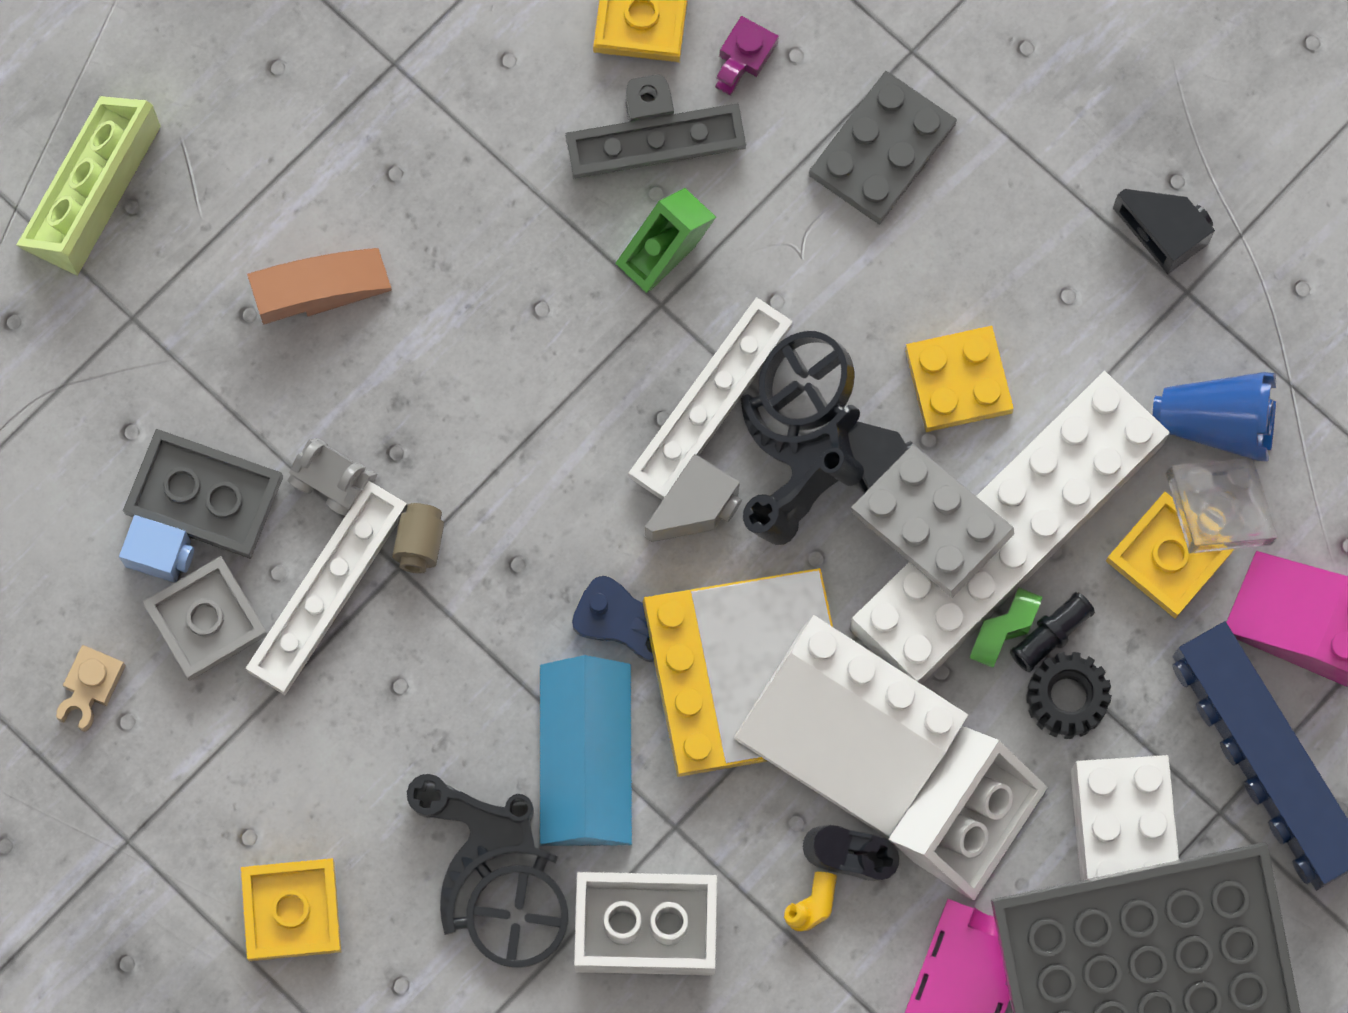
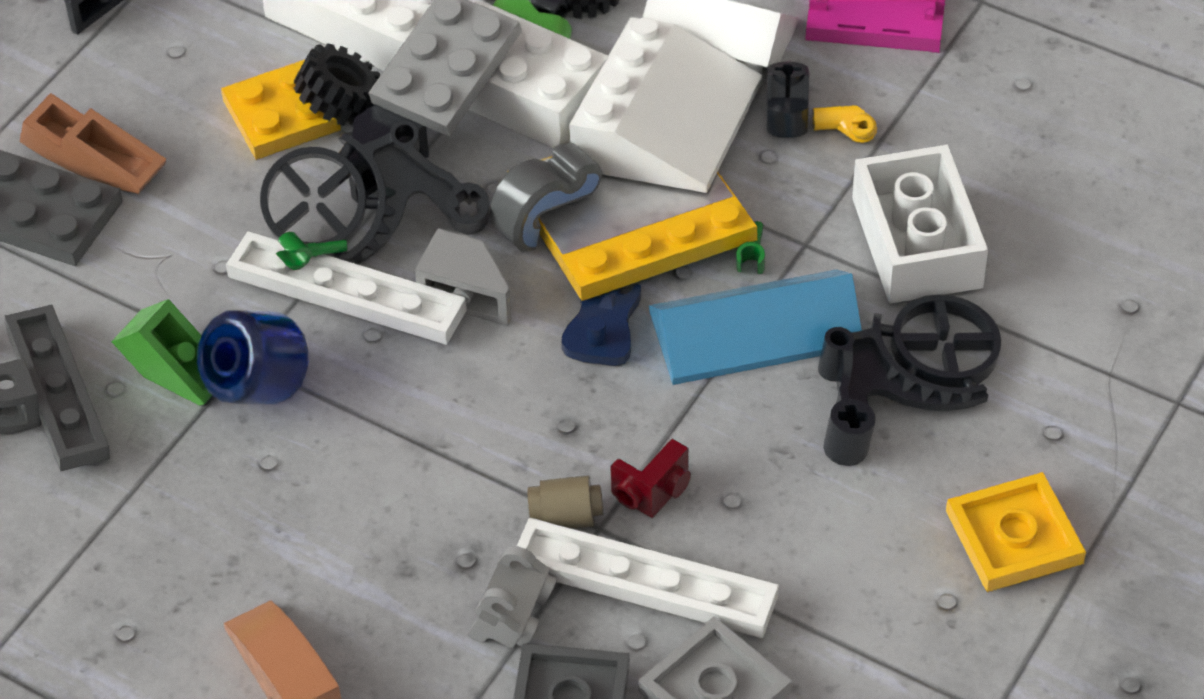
camera: 100 degrees left, 25 degrees down
none -> nougat slope [20,93,167,194]
none -> clear blue head [197,310,309,405]
none -> green hand [276,231,348,270]
none -> black tyre [294,43,380,126]
none -> dark grey animal [489,143,602,252]
none -> dark red bracket [610,438,691,518]
none -> green hand [736,221,765,274]

